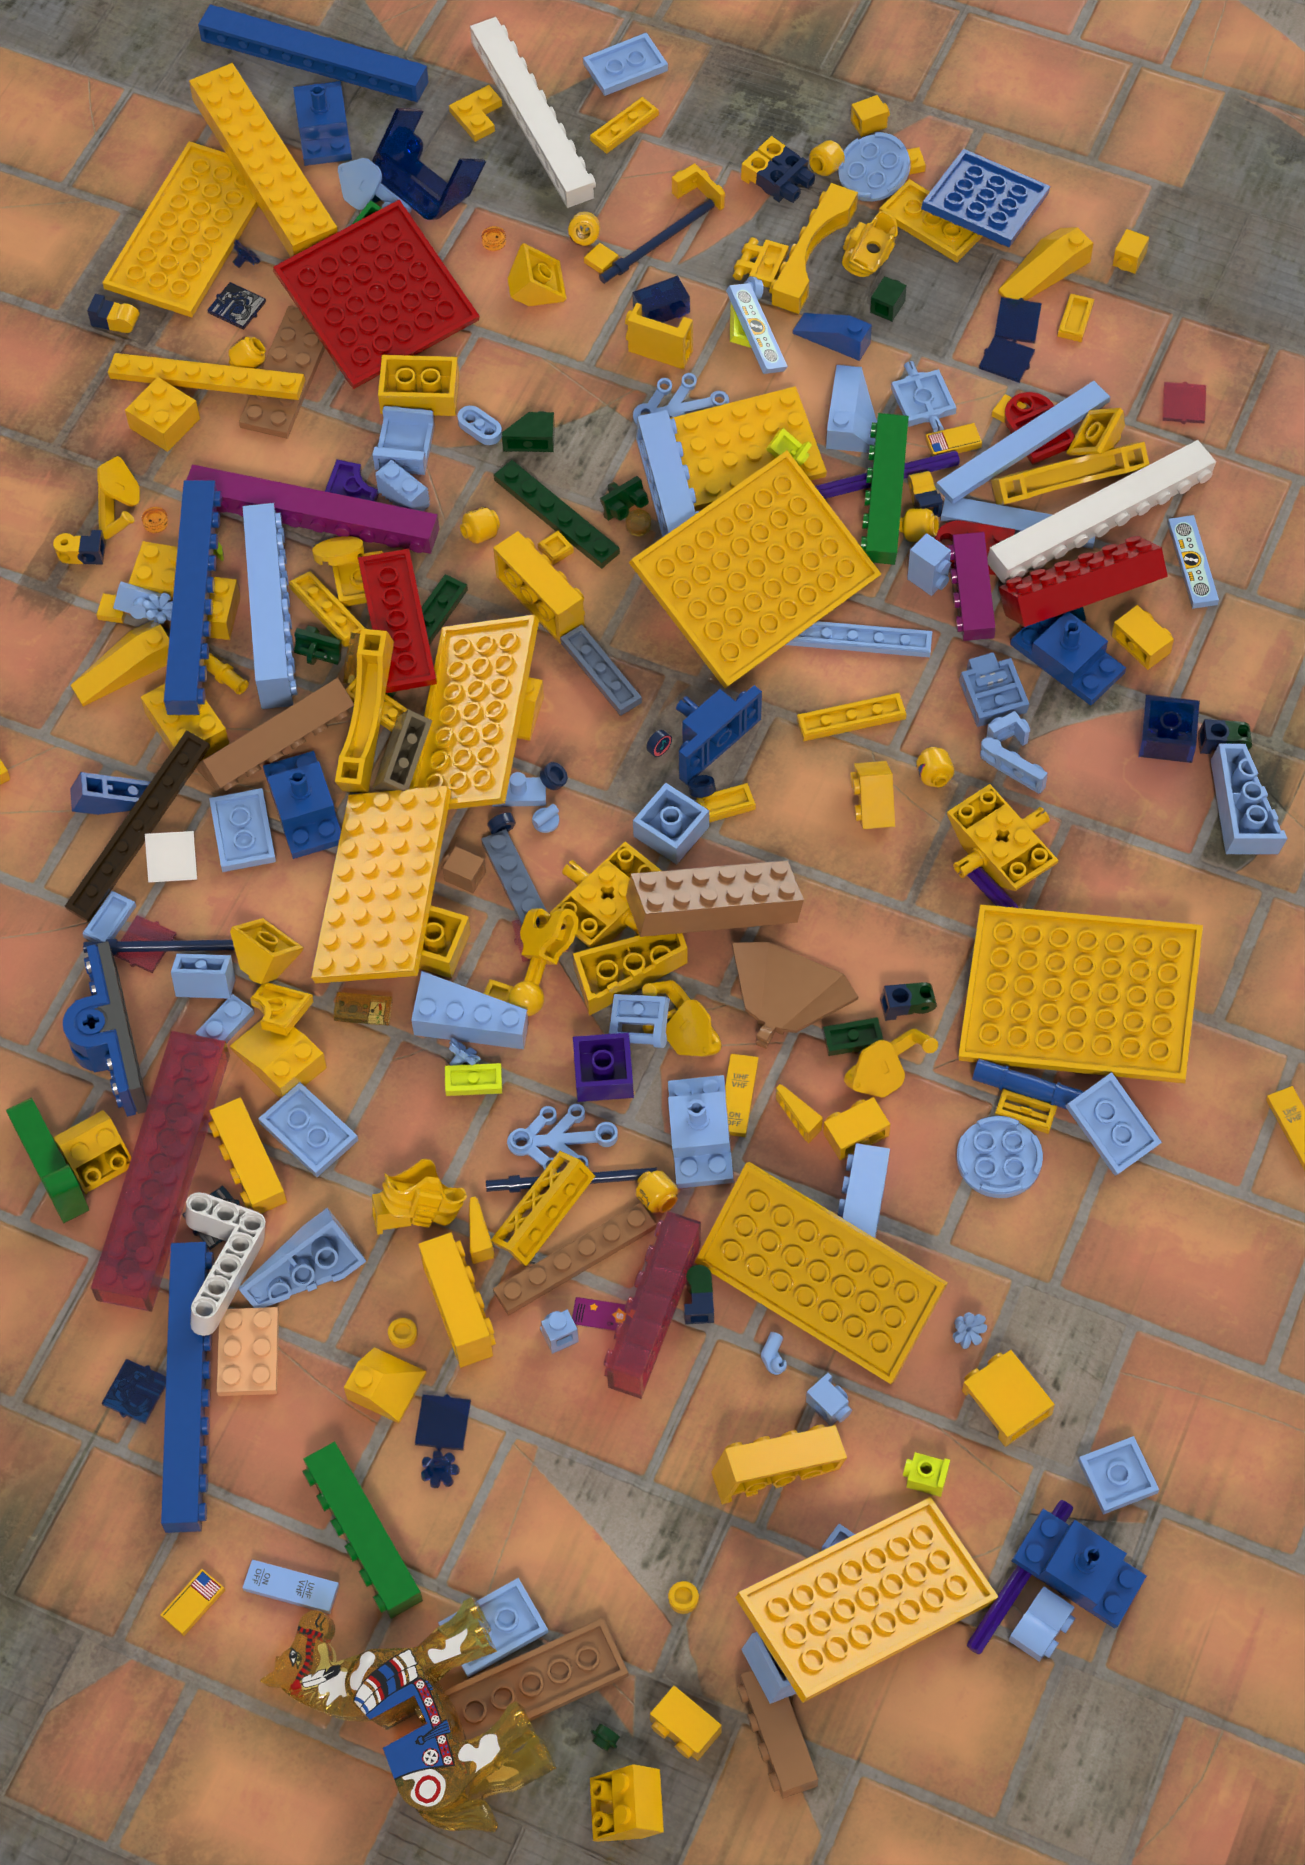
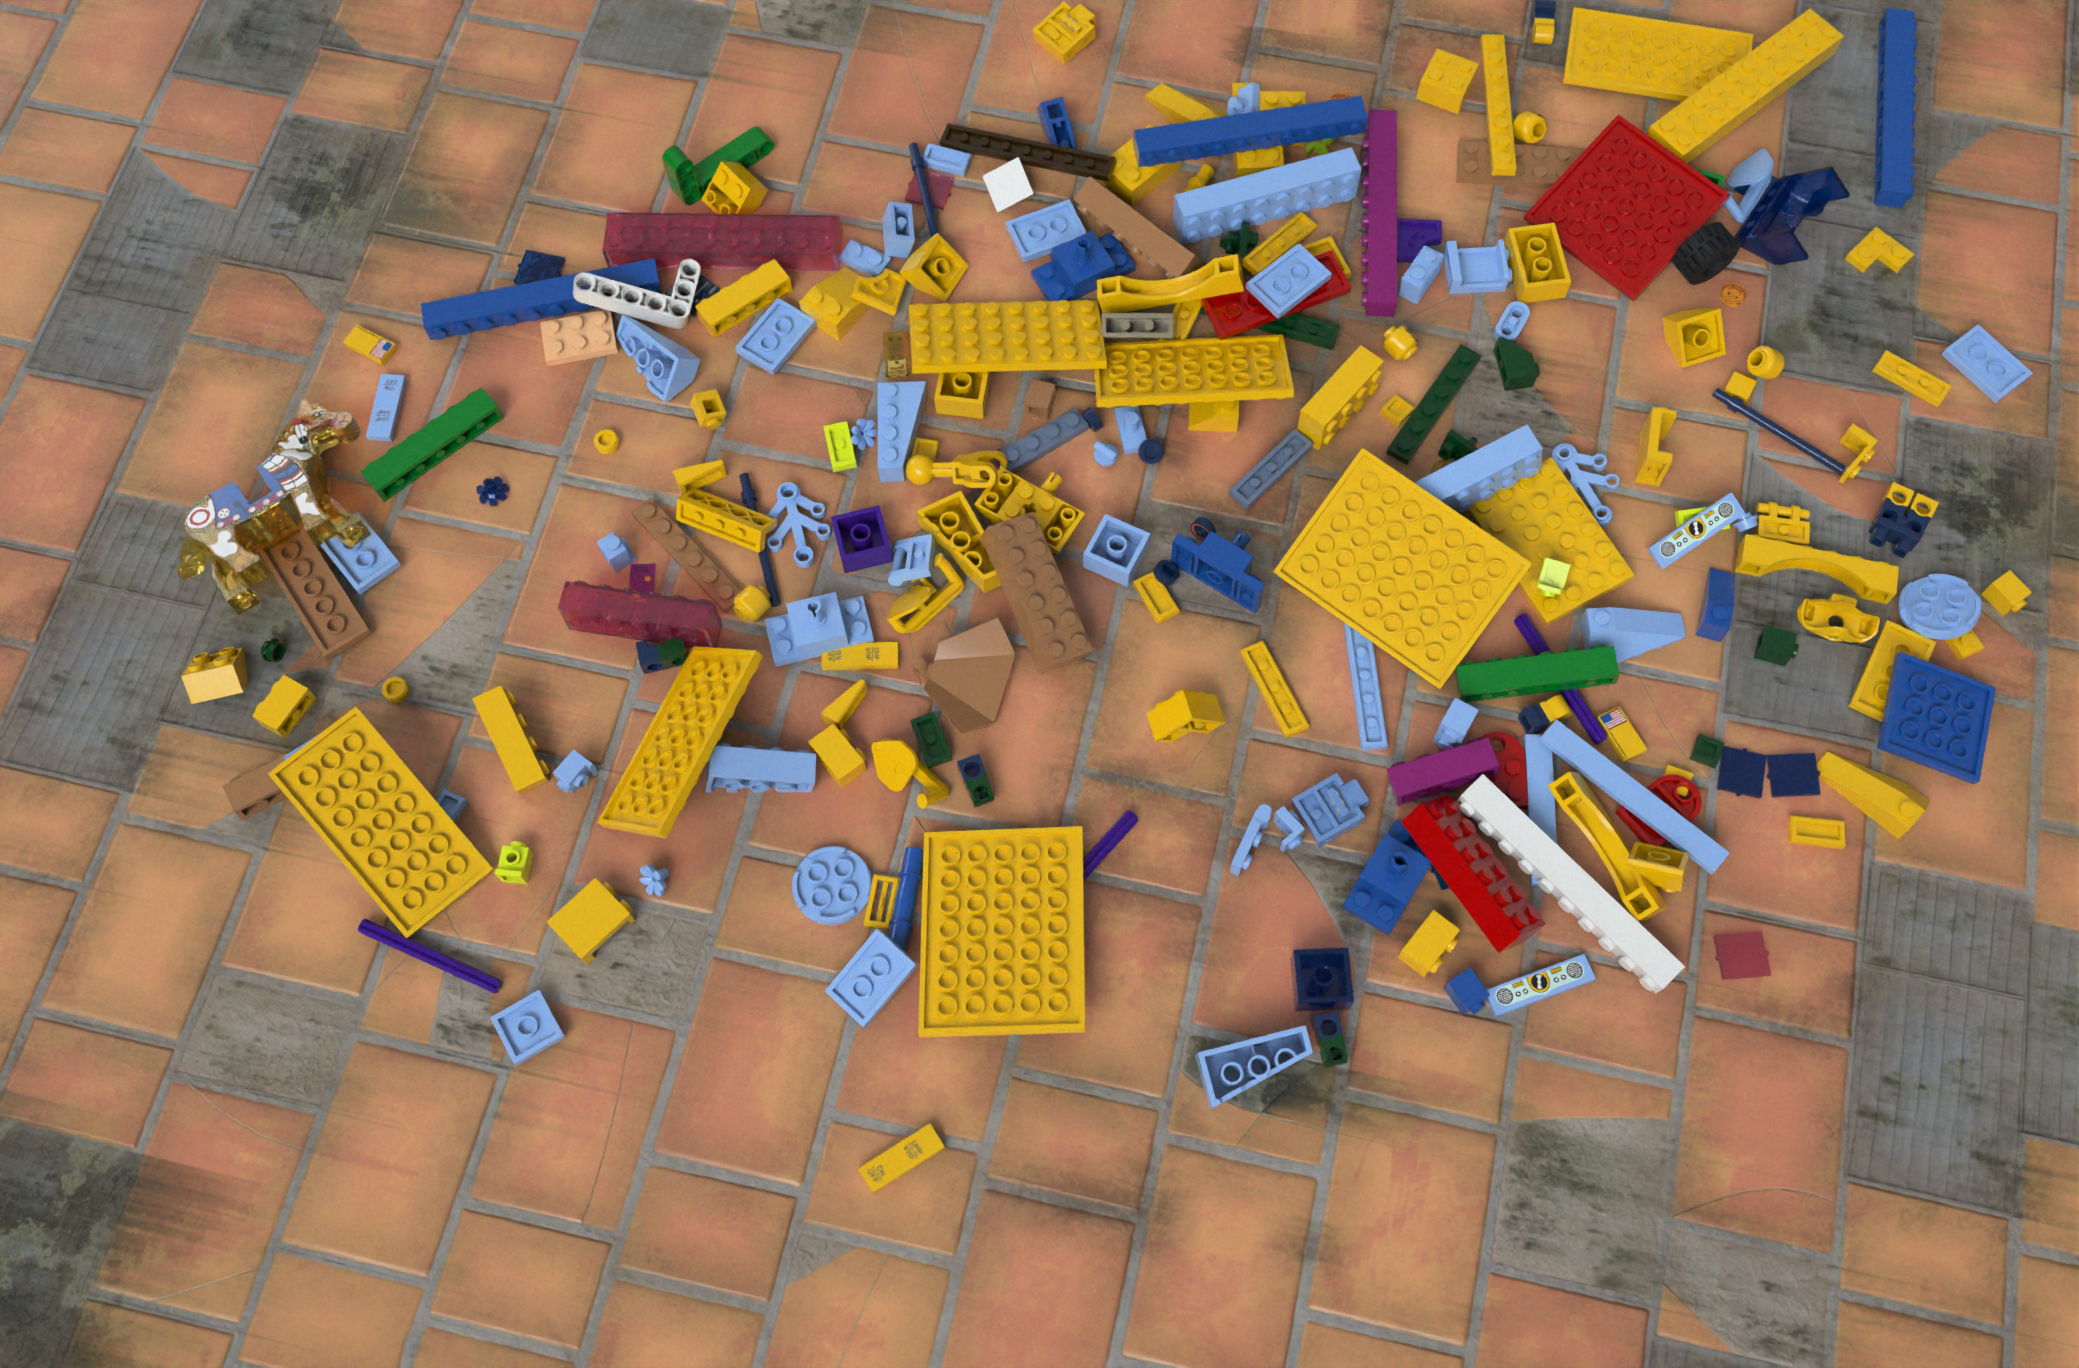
camera: 80 degrees right, 5 degrees up
leg [53,530,106,565] -> none
blue piece [63,941,149,1117] -> none
yellow piece [97,456,140,540] -> none
piece [207,282,266,330] -> none
clear blue plant [232,239,261,268] -> none
blue brick [293,81,352,166] -> none
yellow tile [312,536,364,566] -> none
yellow slope [344,1347,427,1423] -> none
yellow piece [380,1159,467,1228] -> none
clear blue piece [415,1394,471,1451] -> none
yellow brick [418,1232,496,1368] -> none
white brick [470,17,596,208] -> none
clear blue brick [632,275,690,323] -> none
light blue arm [760,1332,787,1375] -> none
yellow head [809,140,845,176] -> none
light blue plate [891,361,956,432] -> none
yellow head [899,508,939,542] -> none
yellow head [916,747,954,787] -> none
yellow slope [947,784,1059,891] -> none
light blue brick [1009,1586,1076,1662] -> none
blue brick [1011,1508,1147,1629] -> none
yellow brick [1113,229,1149,274] -> none
none -> light blue plate [1246,243,1332,319]
none -> blue brick [1444,968,1490,1016]
none -> black tyre [1672,222,1740,285]
none -> dark green tile [1689,734,1724,769]

